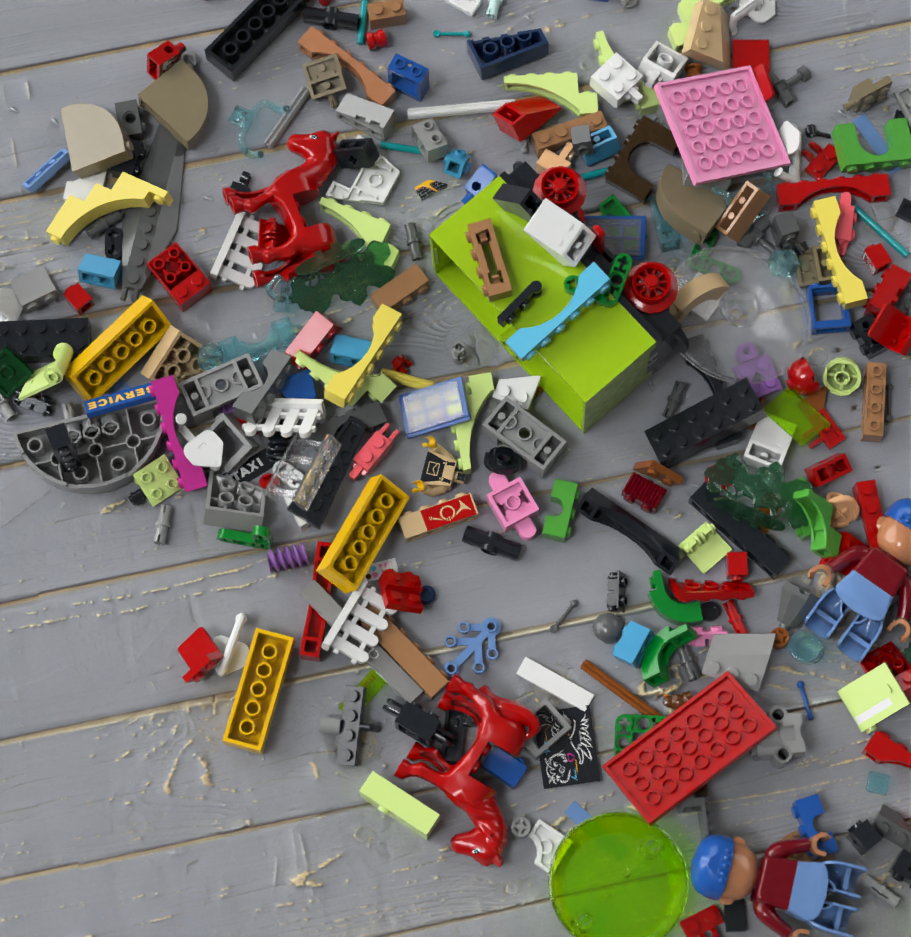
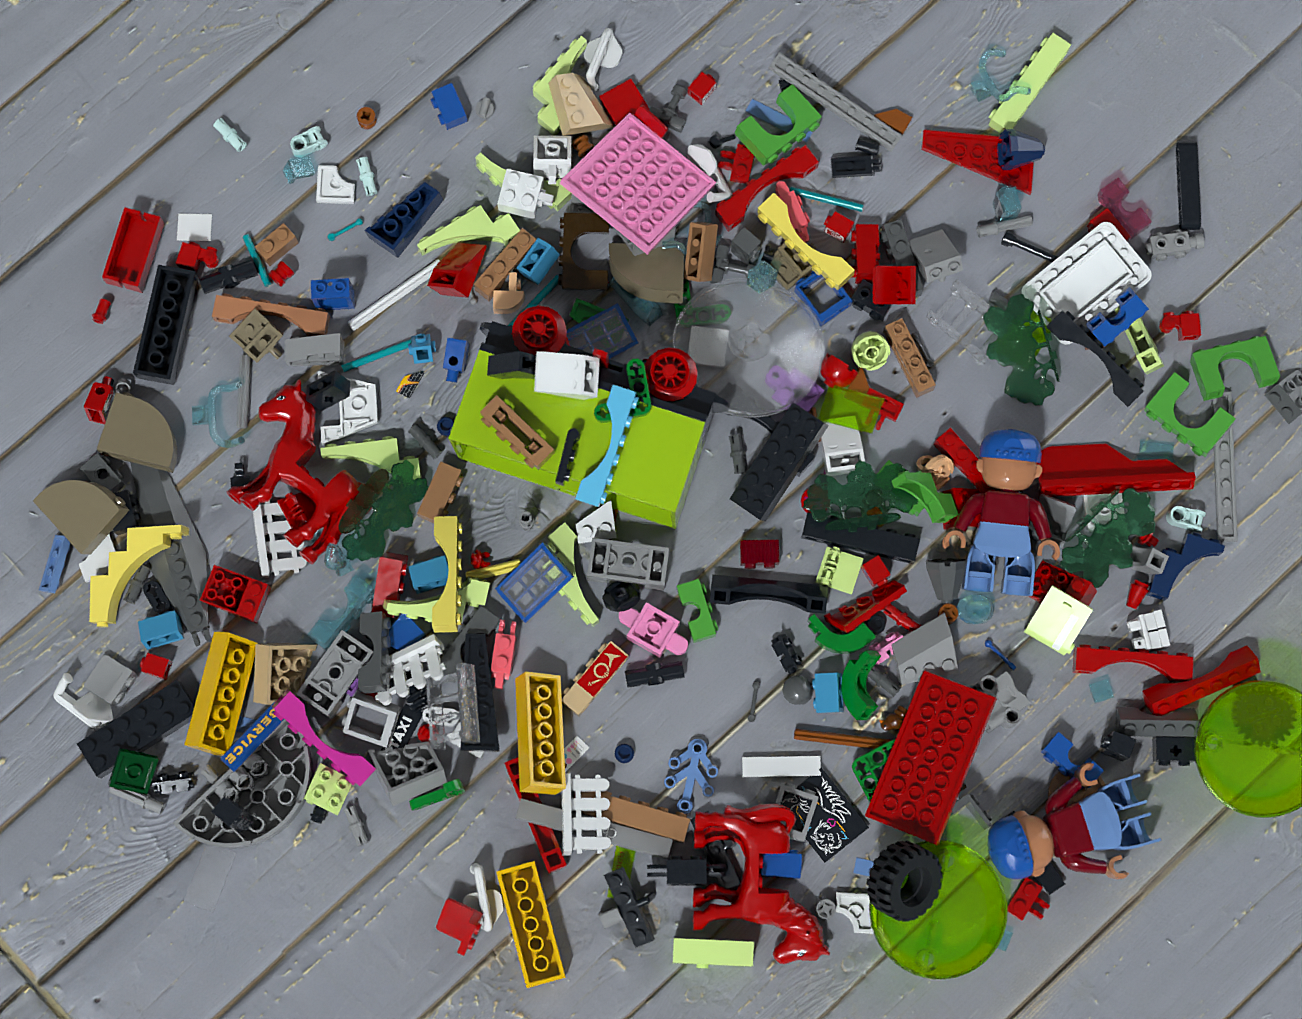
camera: 30 degrees left, 5 degrees up
yellowish green door [18,343,74,401] -> none
white piece [175,413,223,471] -> none
clear light blue head [197,343,223,371] -> none
medium lavender piece [267,542,309,574] -> none
red plate [378,569,424,614] -> none
light grey brick [411,118,449,163] -> none
torso [412,436,466,497] -> none
brick [571,124,594,156] -> none
dark orange wing [633,460,684,487] -> none
tan arch [669,273,730,323] -> none
red brick [804,453,853,487] -> none
dark tan plate [843,76,893,114] -> none
light grey pin [861,874,901,908] -> none
none -> red brick [687,72,716,105]
none -> black tyre [867,841,943,922]

